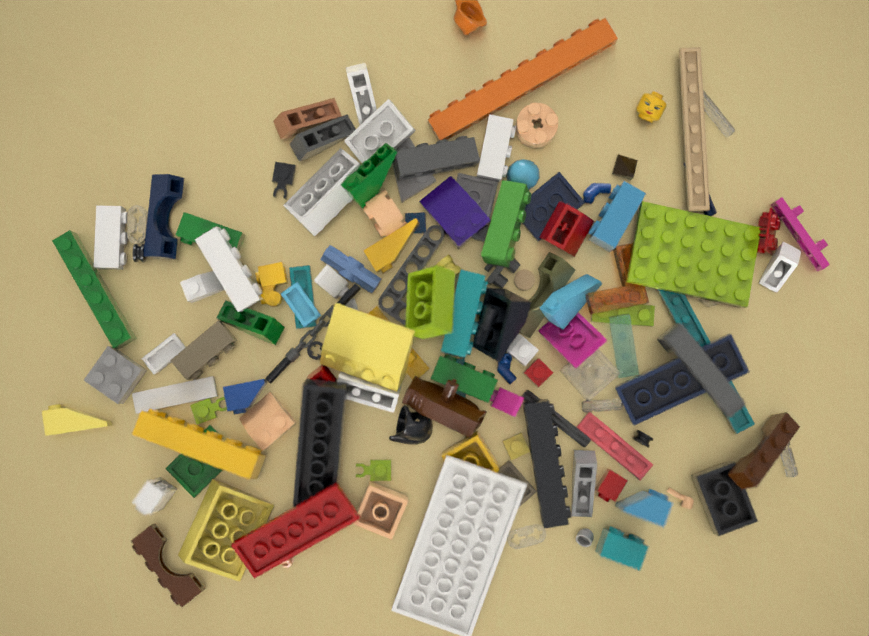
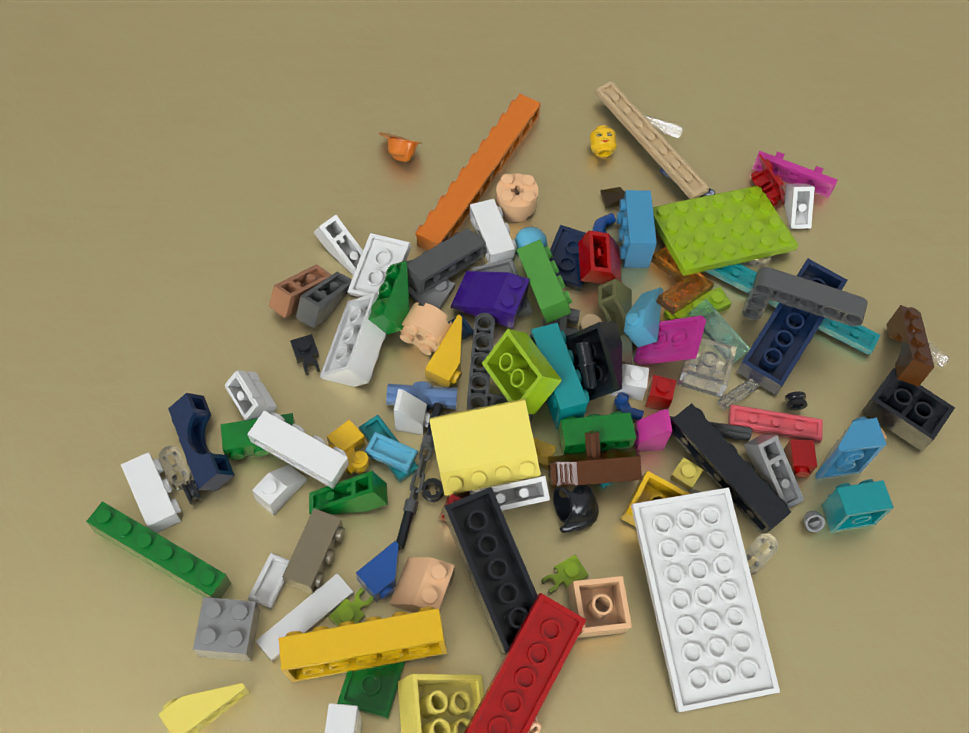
camera: 35 degrees left, 25 degrees down
none -> white brick [225,370,277,420]

